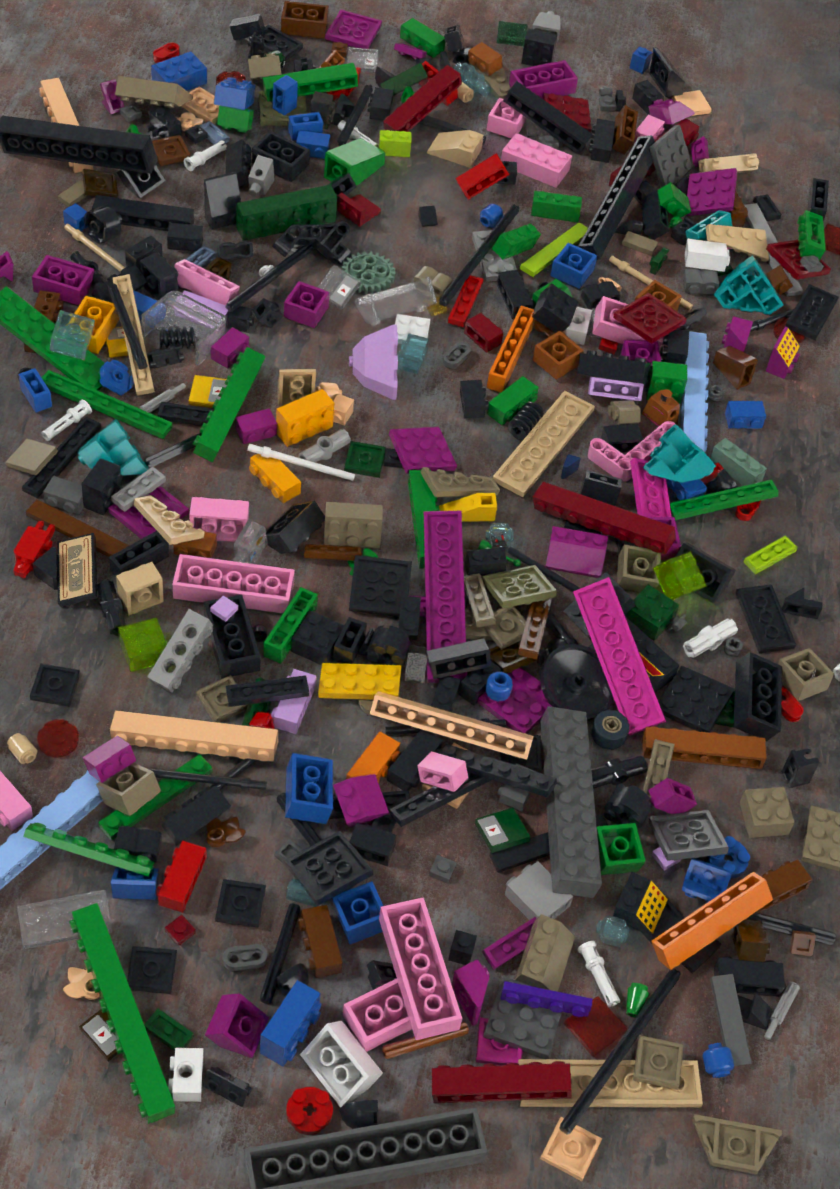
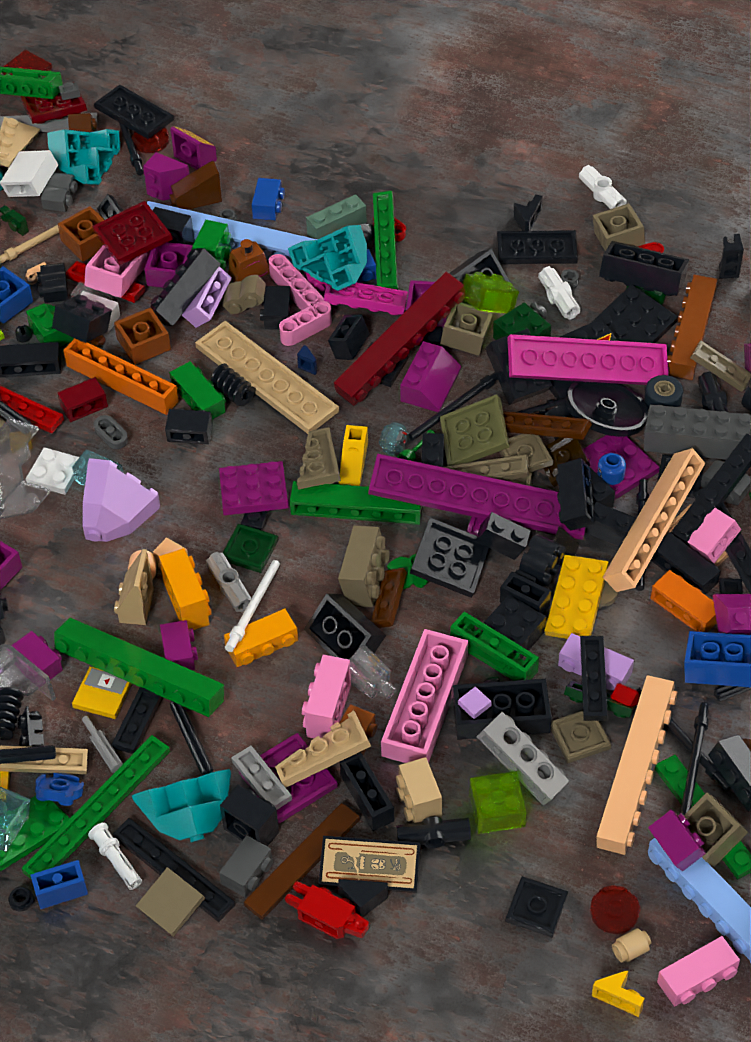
camera: 70 degrees left, 0 degrees up
lime tile [744,535,798,575] -> none

